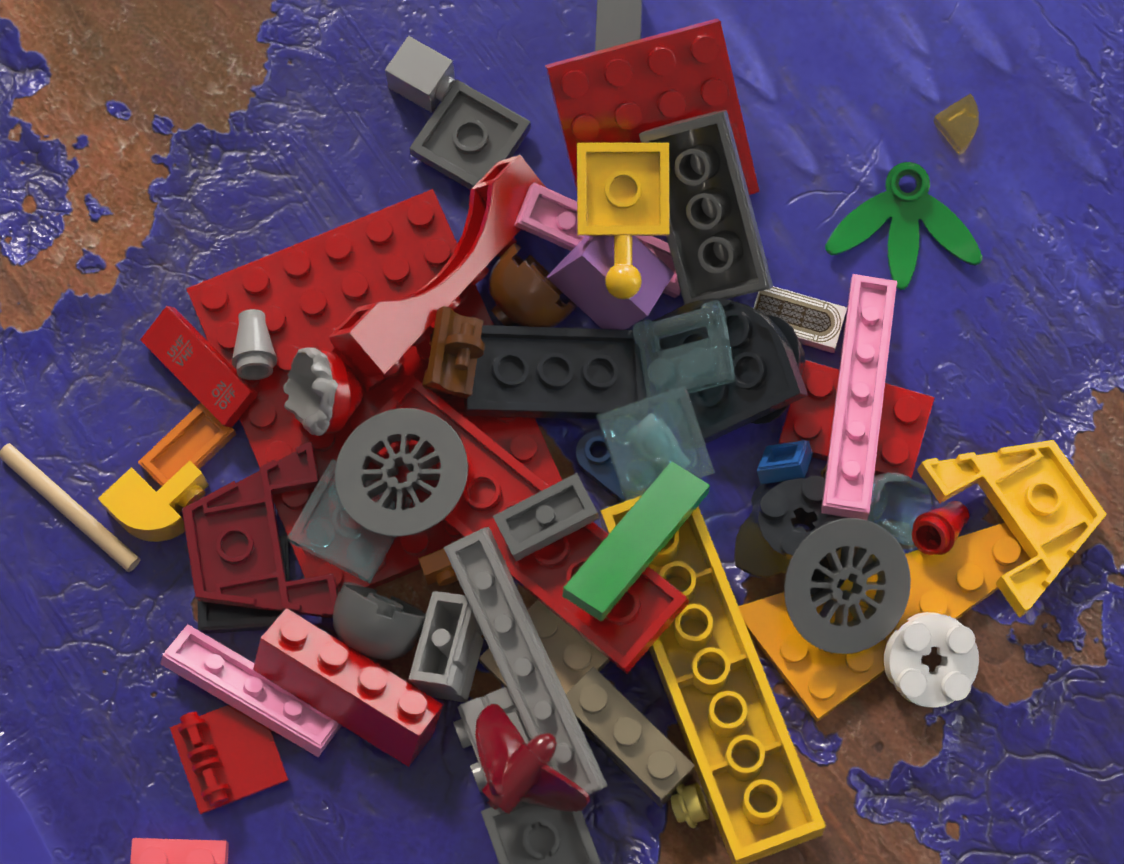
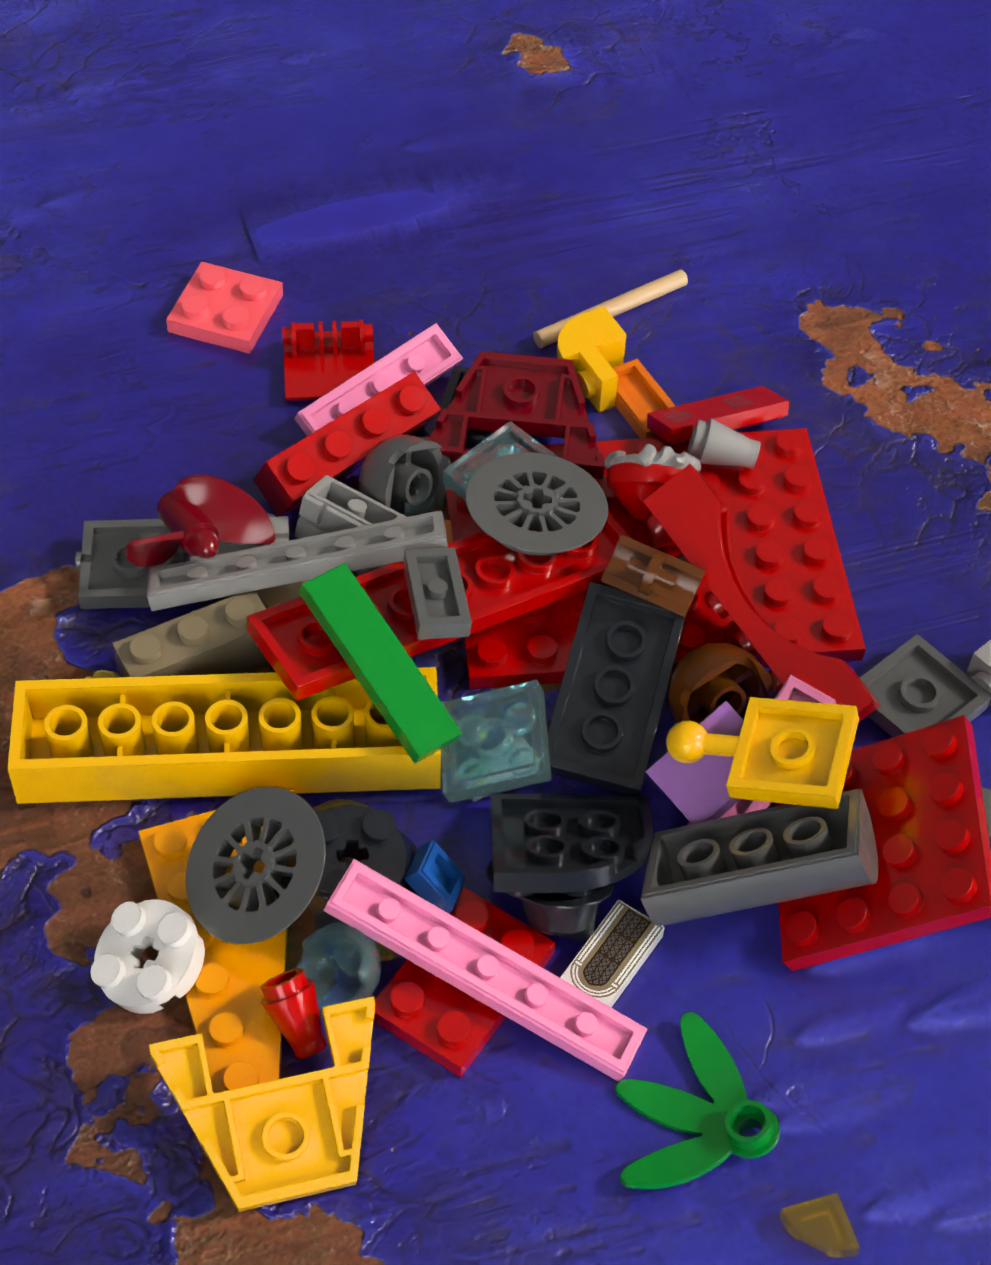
camera: 100 degrees right, 20 degrees down
clear light blue plate [633,300,736,402] -> none

